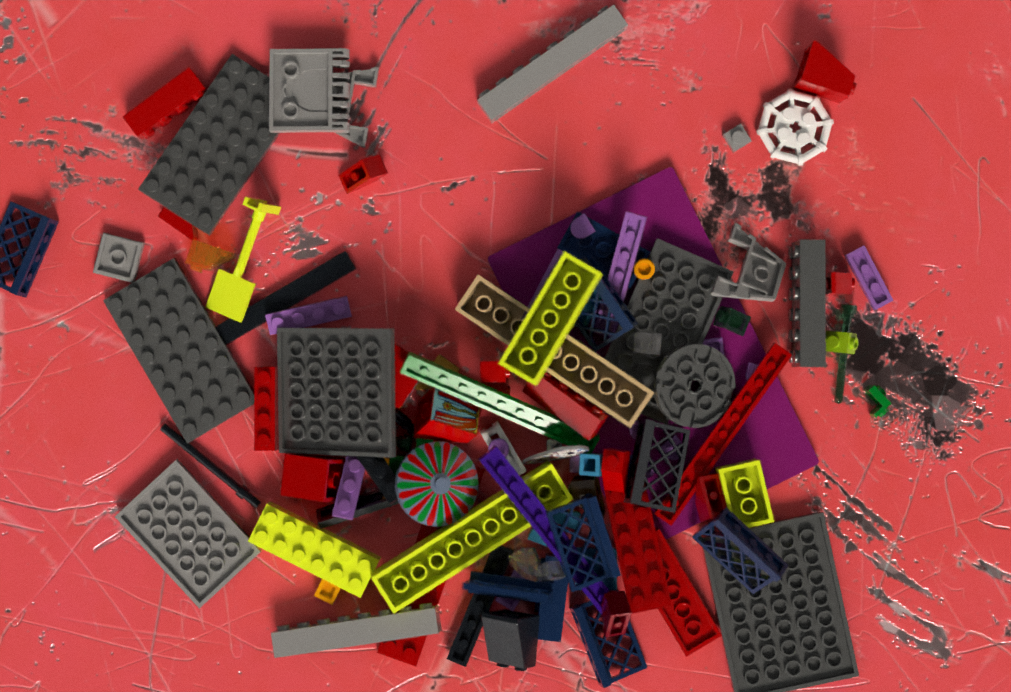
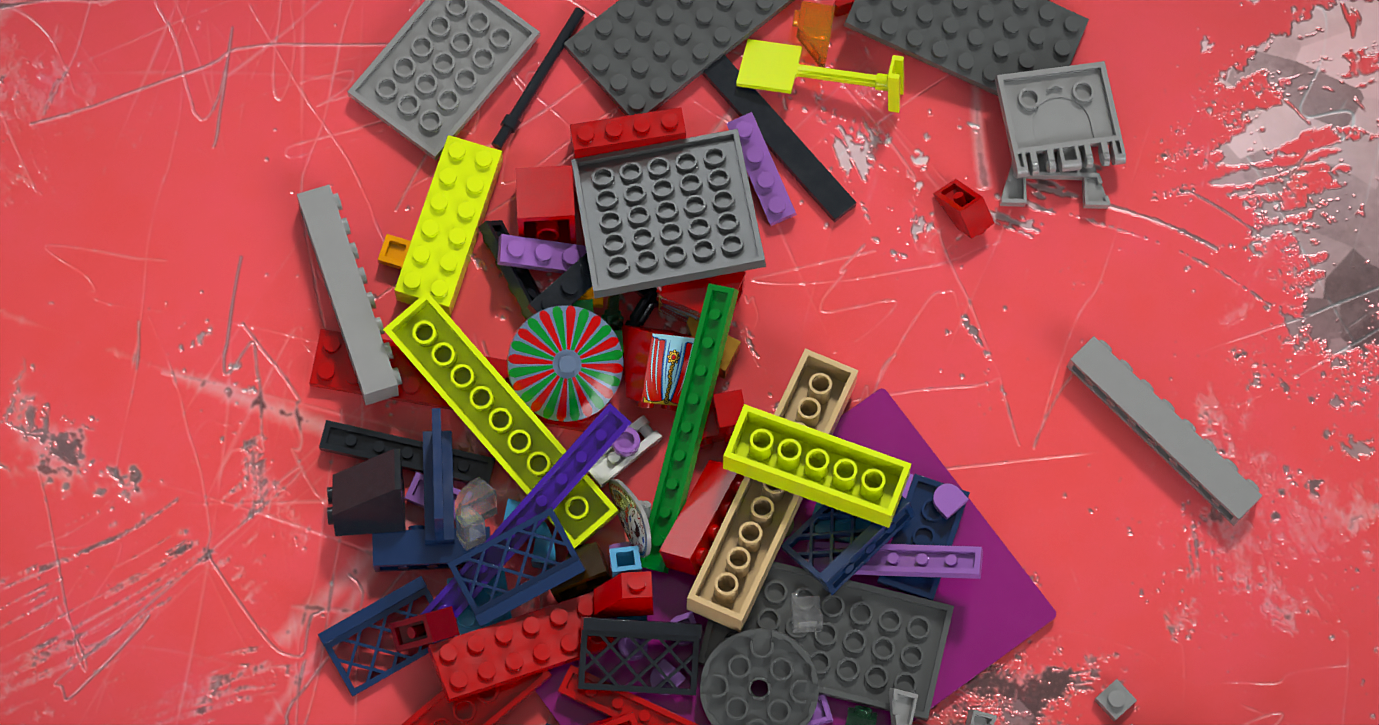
camera: 75 degrees right, 15 degrees down
light orange tile [633,258,655,280] -> none

